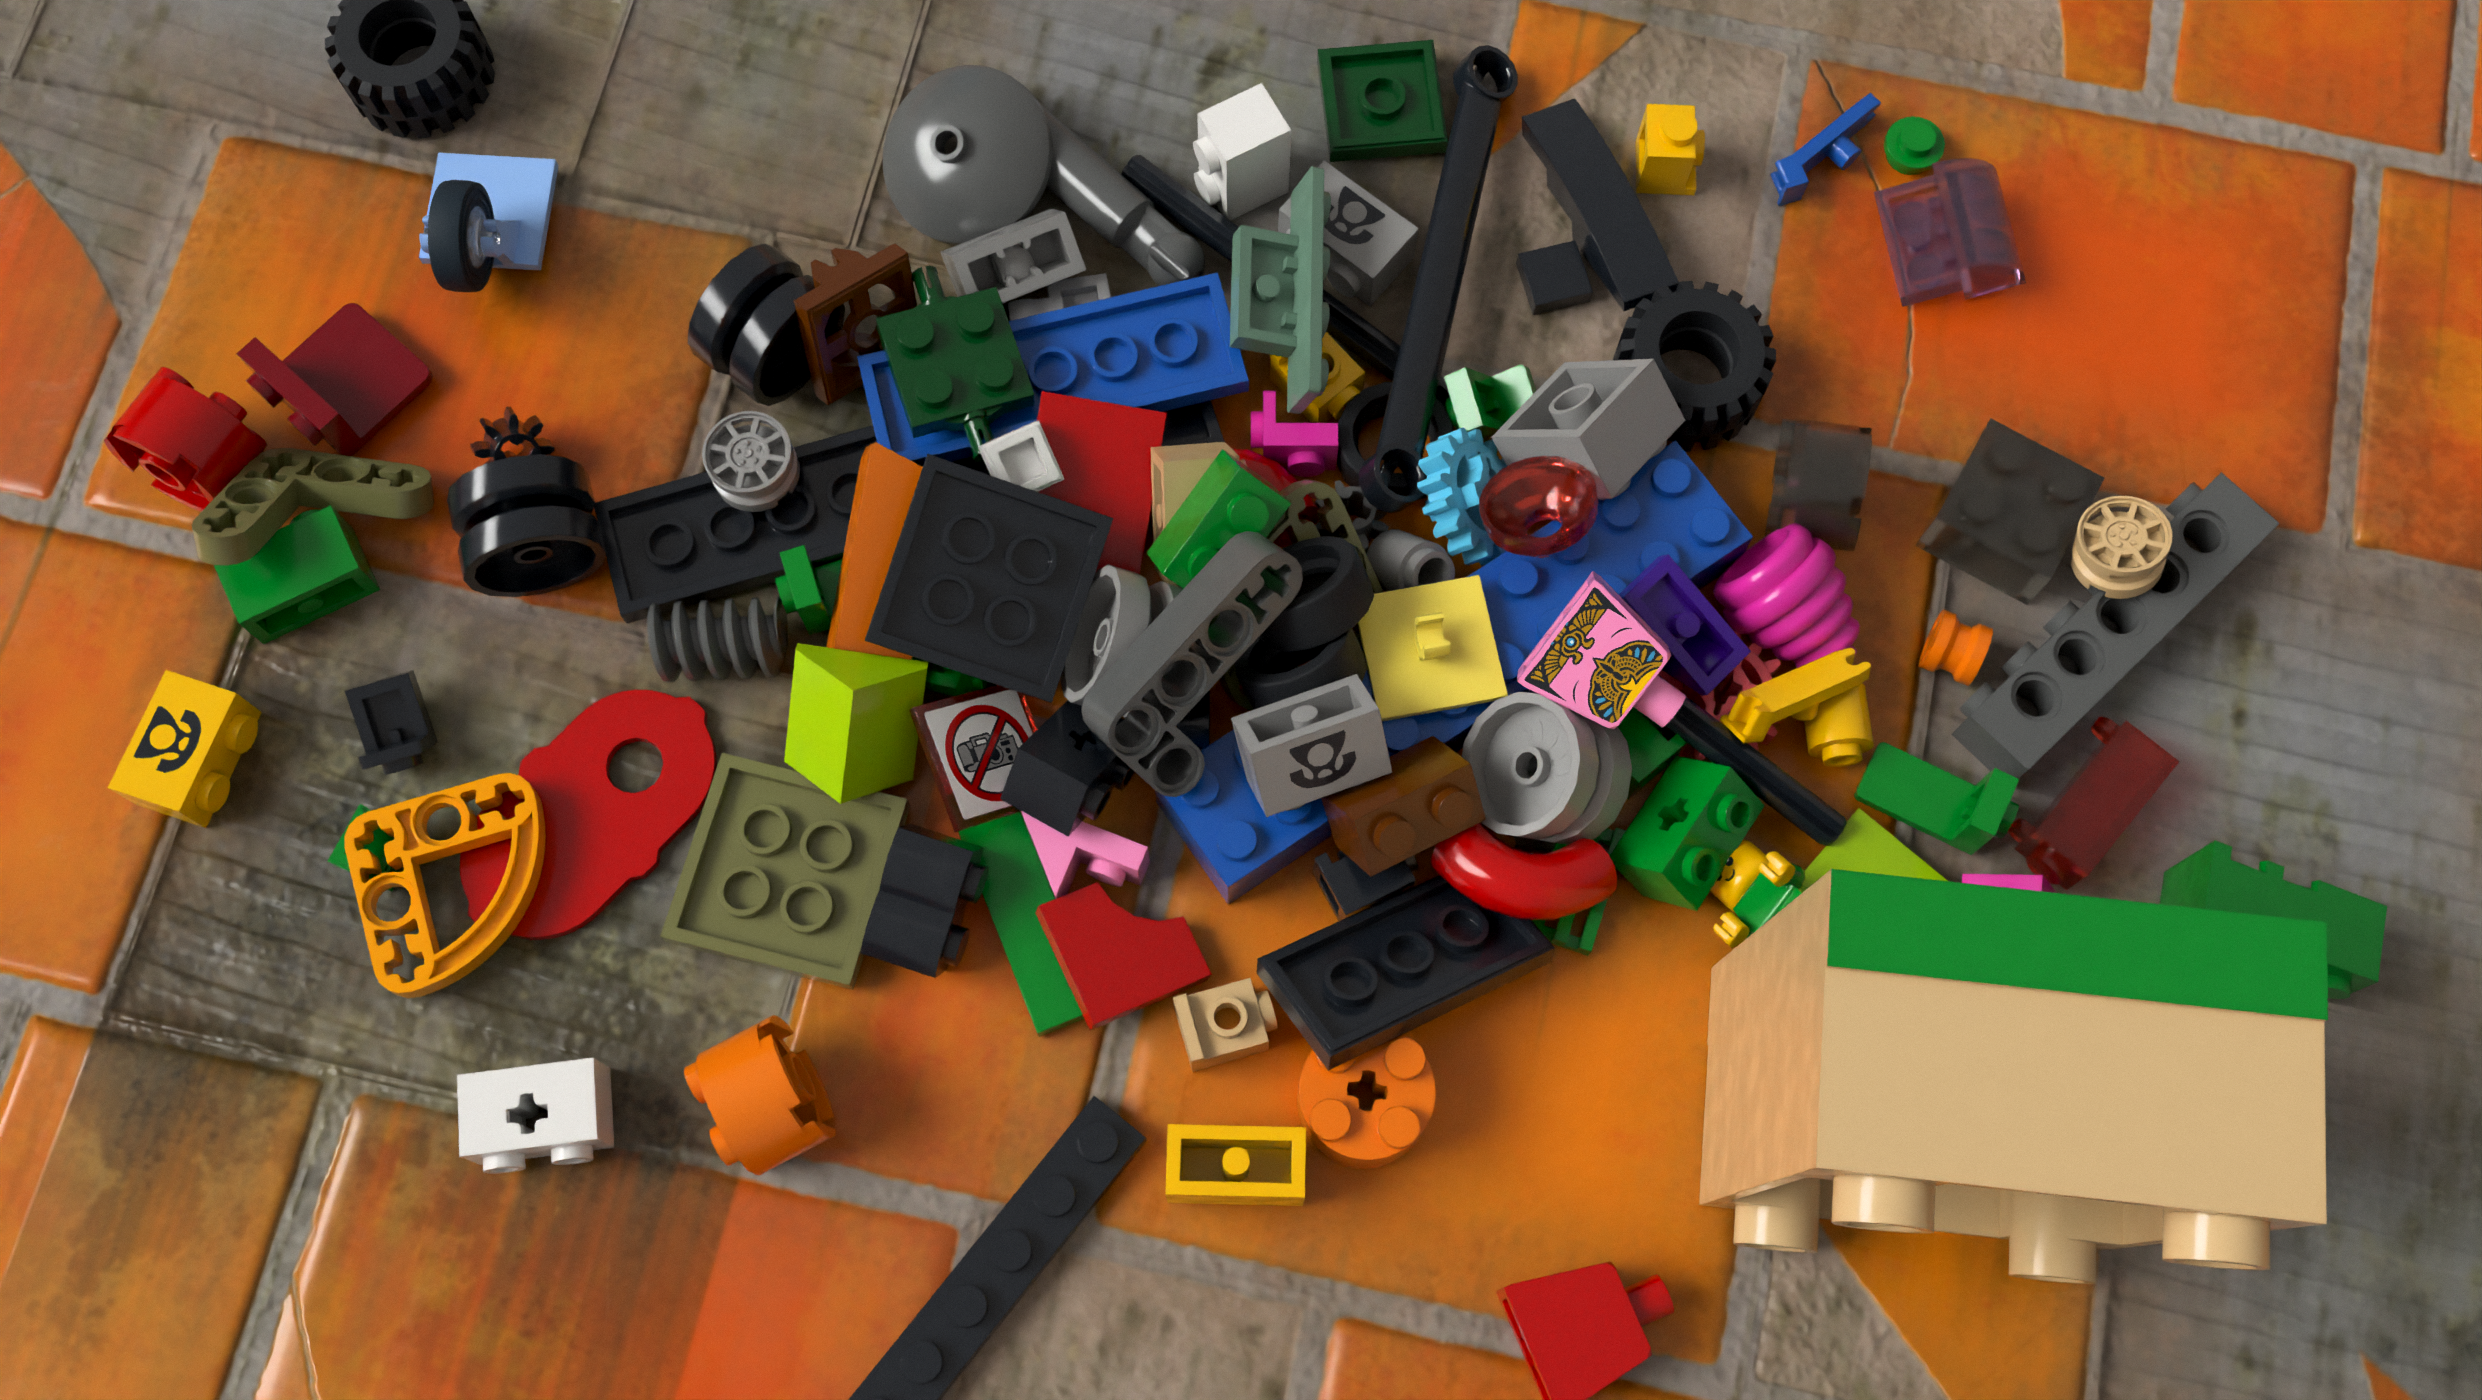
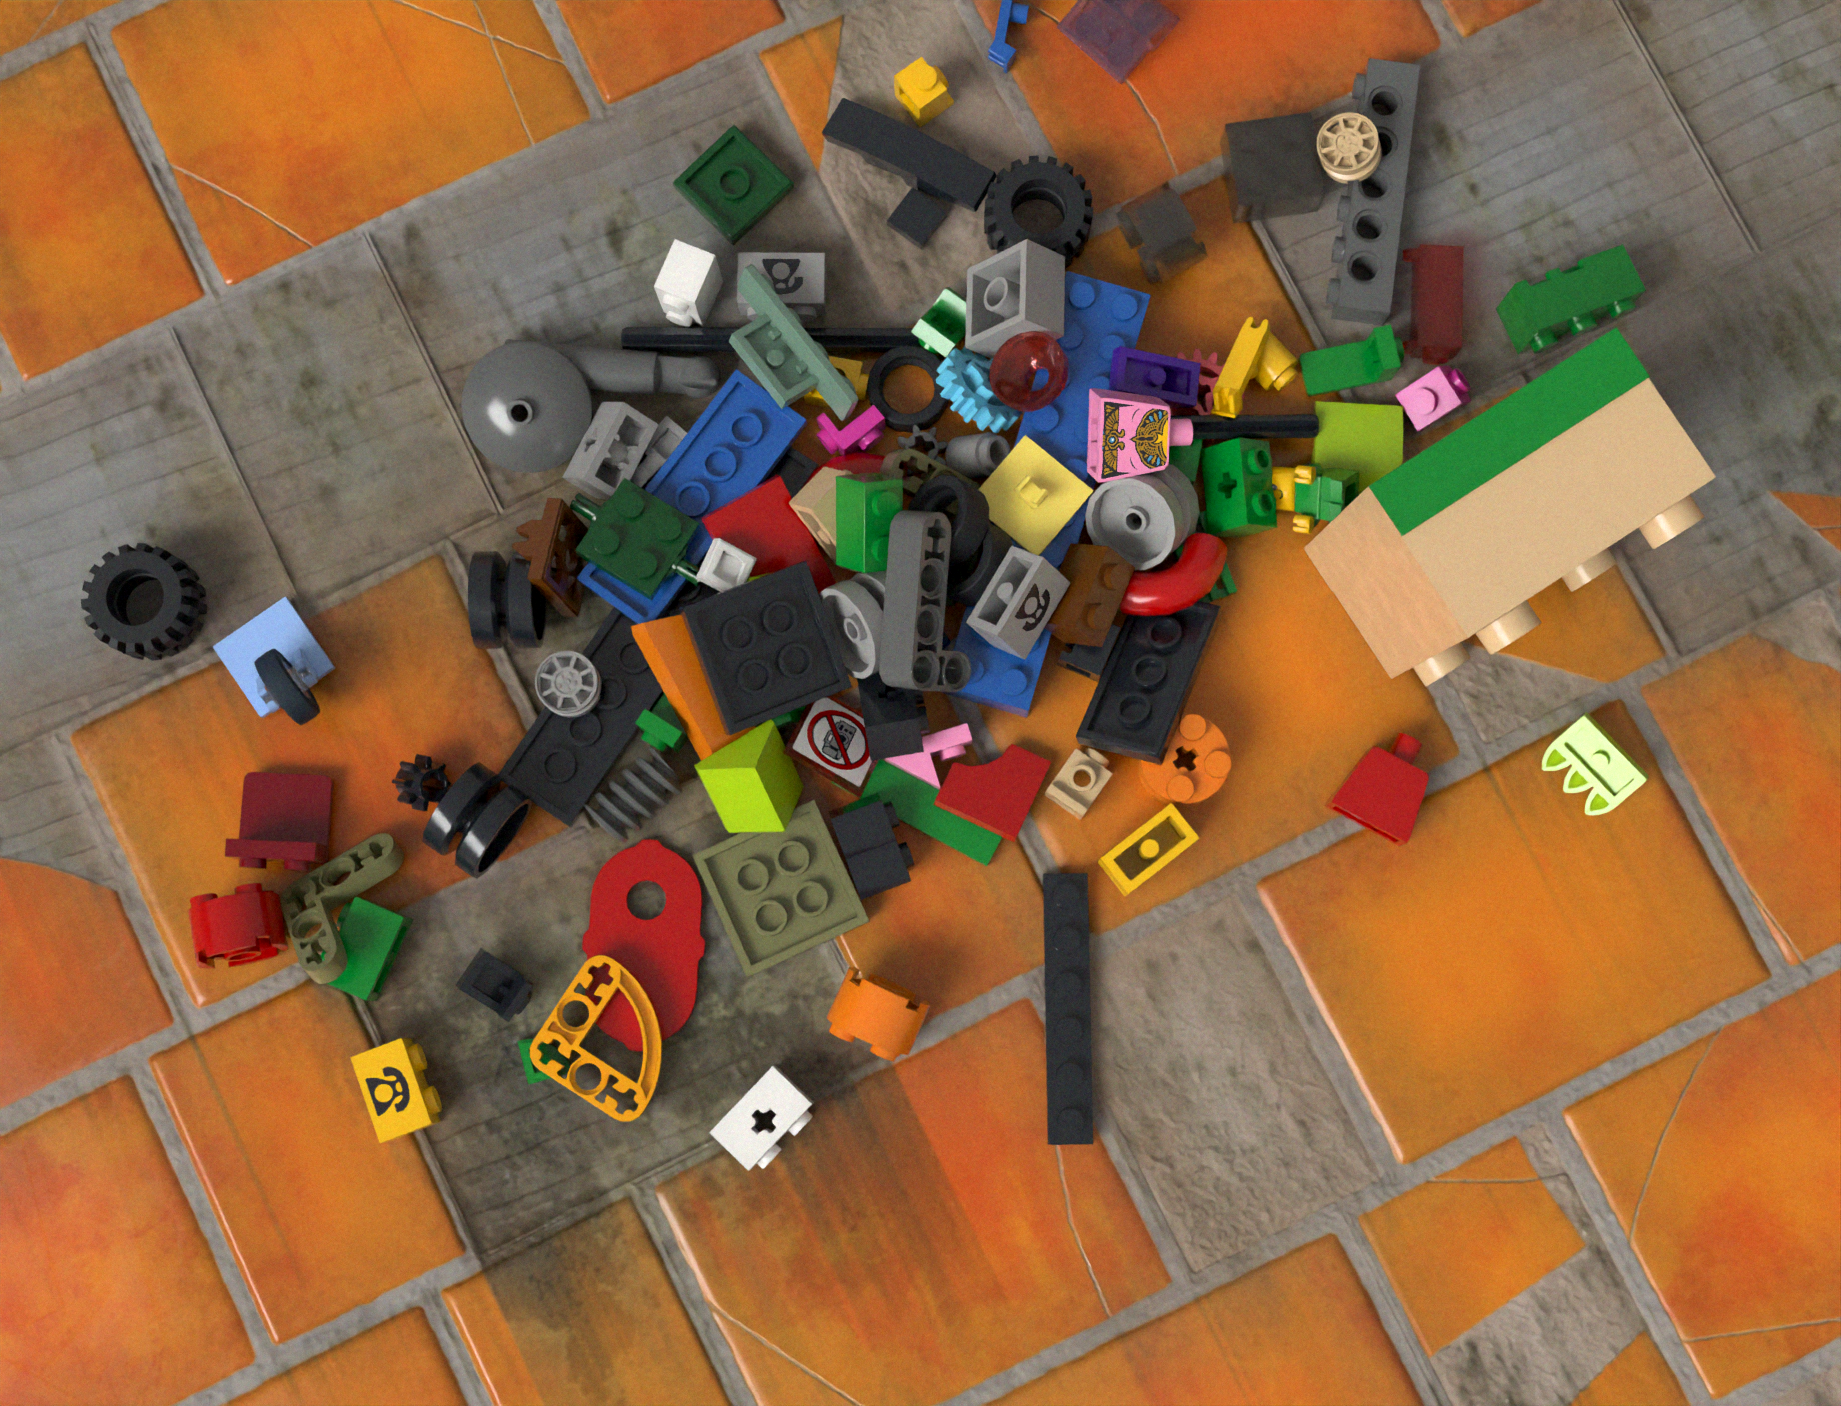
camera: 35 degrees left, 10 degrees up
black piece [1359,45,1518,513] -> none
dark pink piece [1713,523,1860,668] -> none
orange wheel [1918,610,1993,686] -> none

